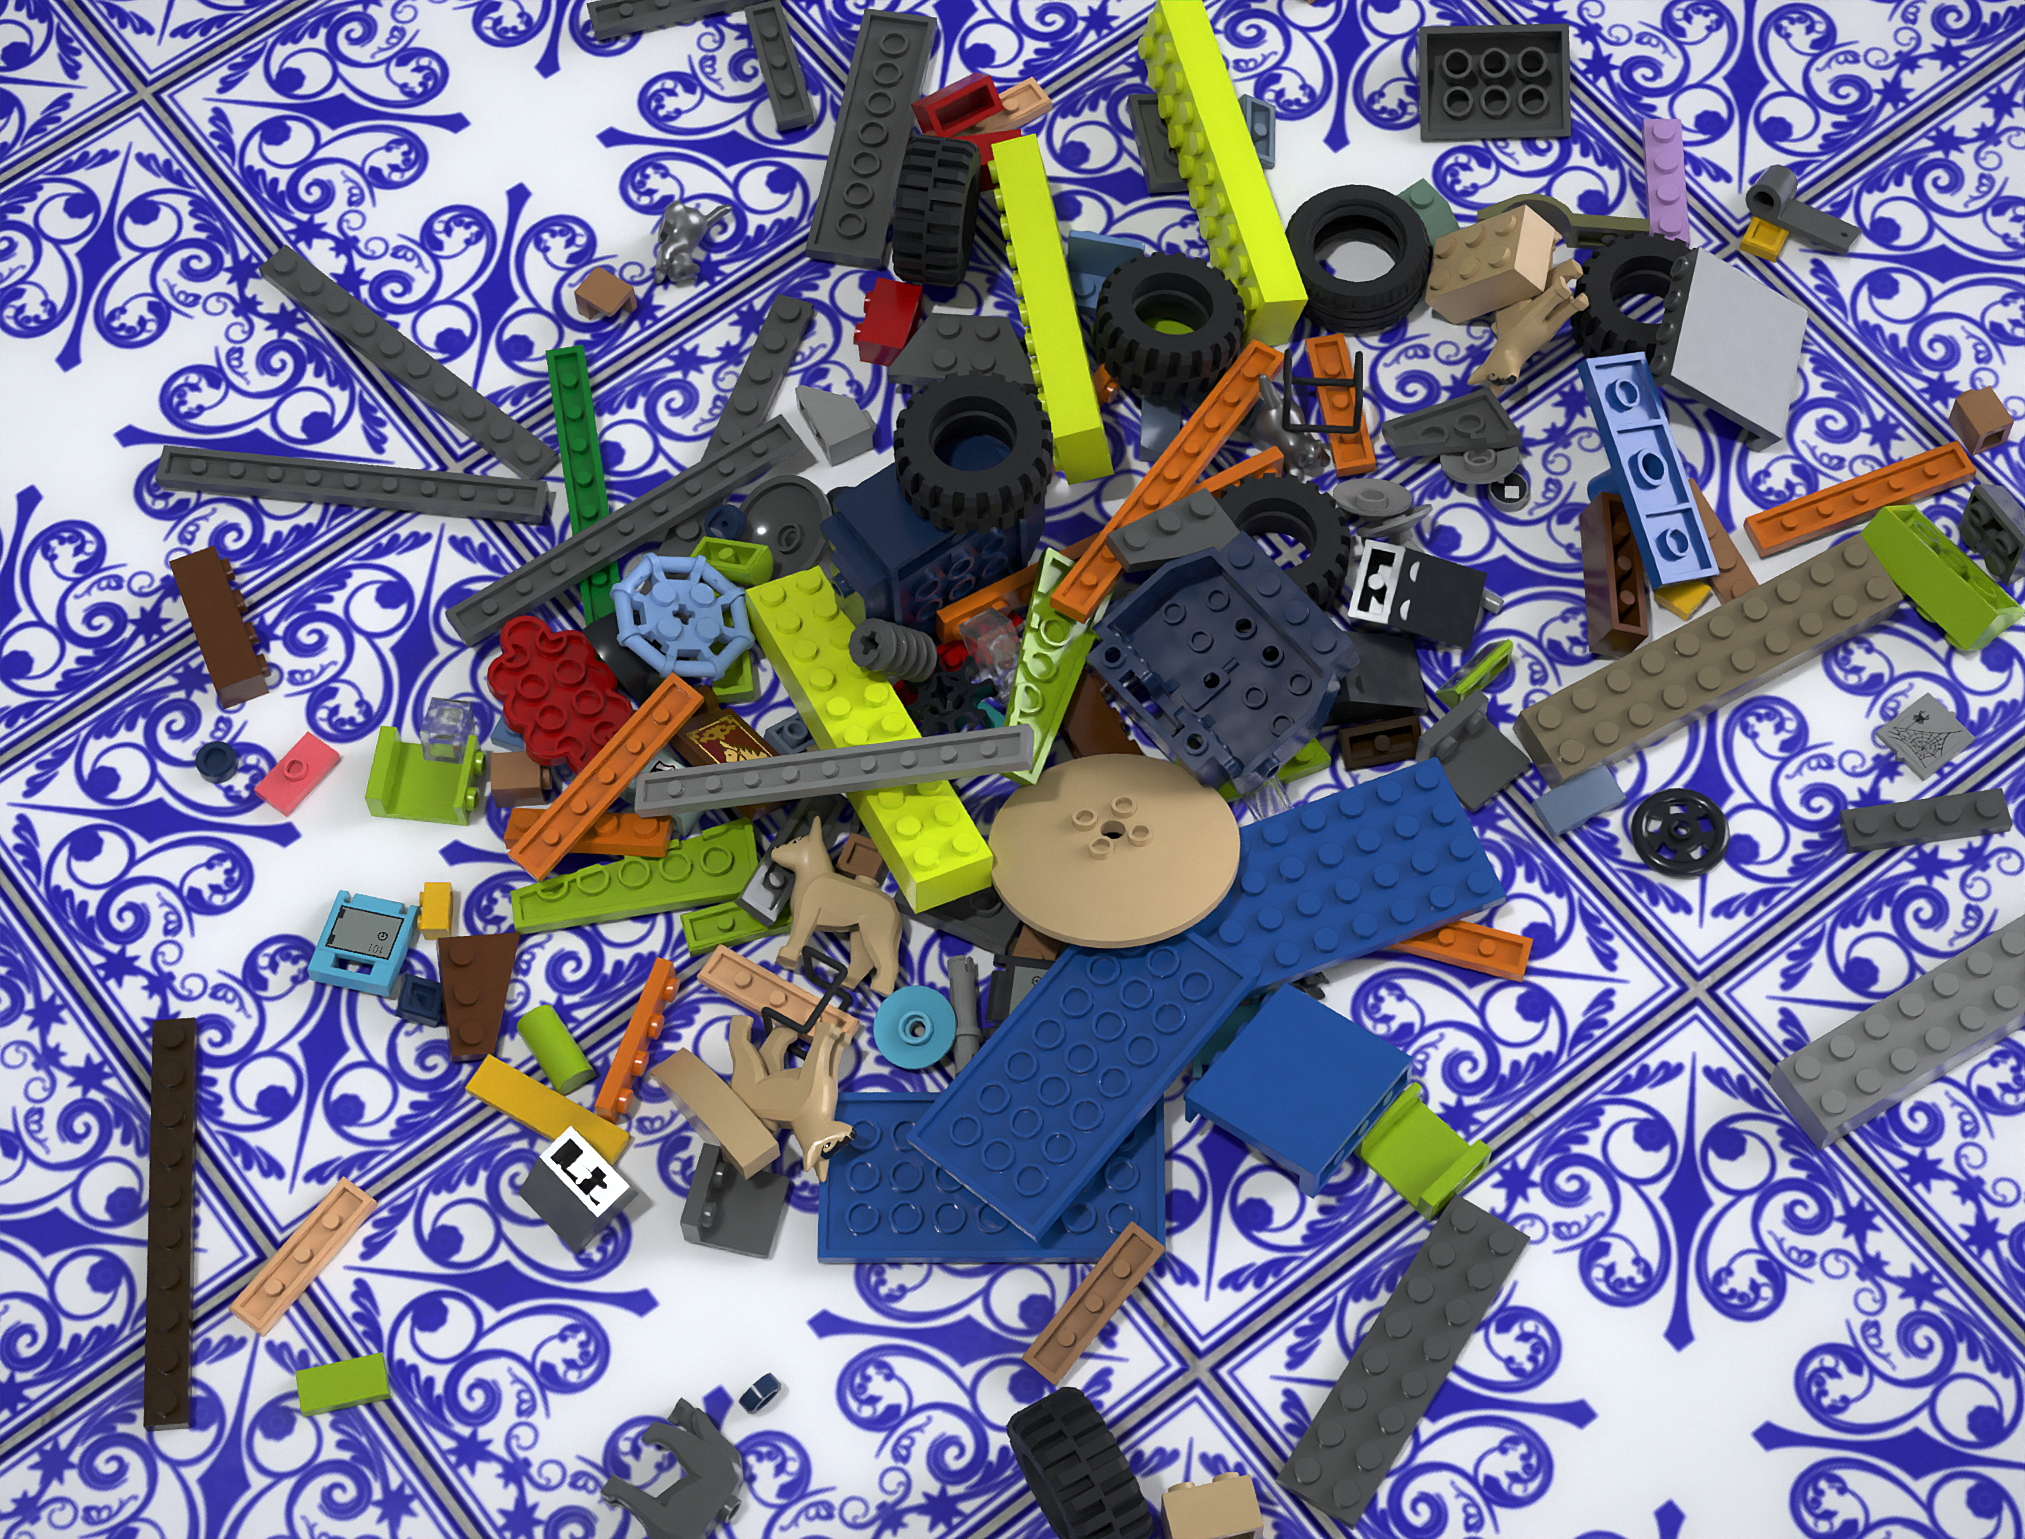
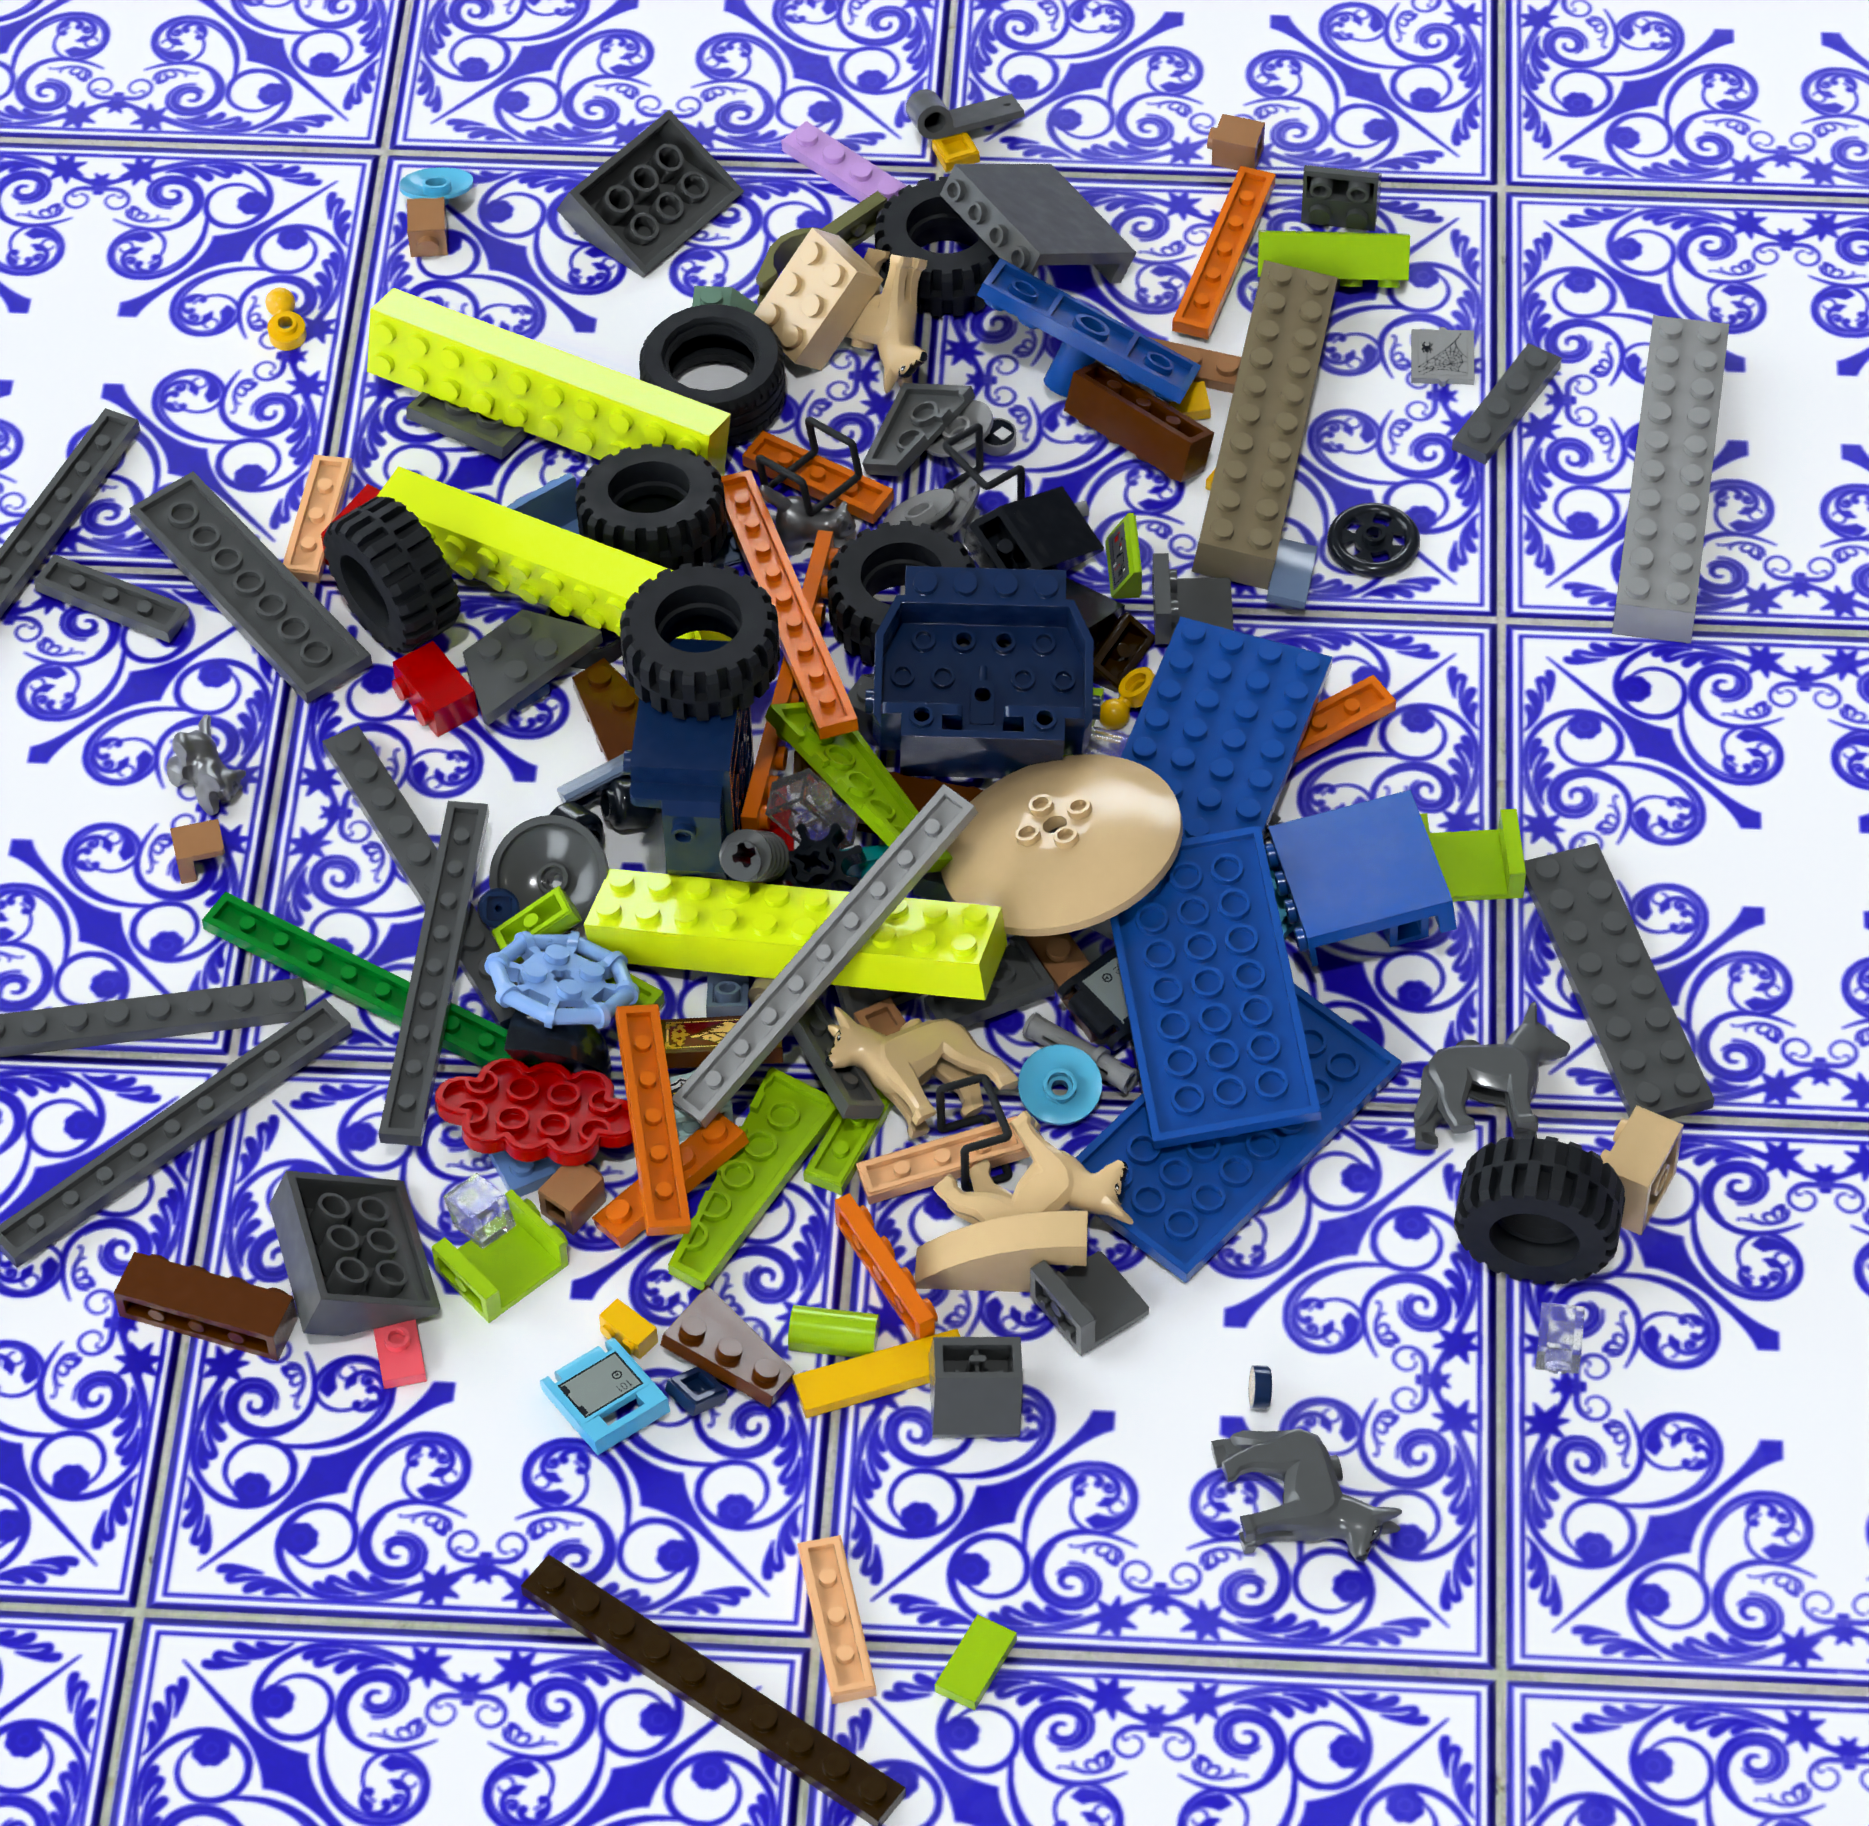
camera: 50 degrees left, 10 degrees down
dark blue tile [195,741,239,784] -> none
light grey slope [795,385,876,467] -> none
red piece [910,72,1004,138] -> none
medium nougat plate [1021,1221,1166,1387] -> none
dark grey wing [1105,487,1240,573] -> none
none -> dark grey slope [269,1171,440,1336]
none -> black piece [943,423,1025,500]
none -> yellow plate [1099,667,1155,730]
none -> dark grey animal [1414,1002,1570,1150]

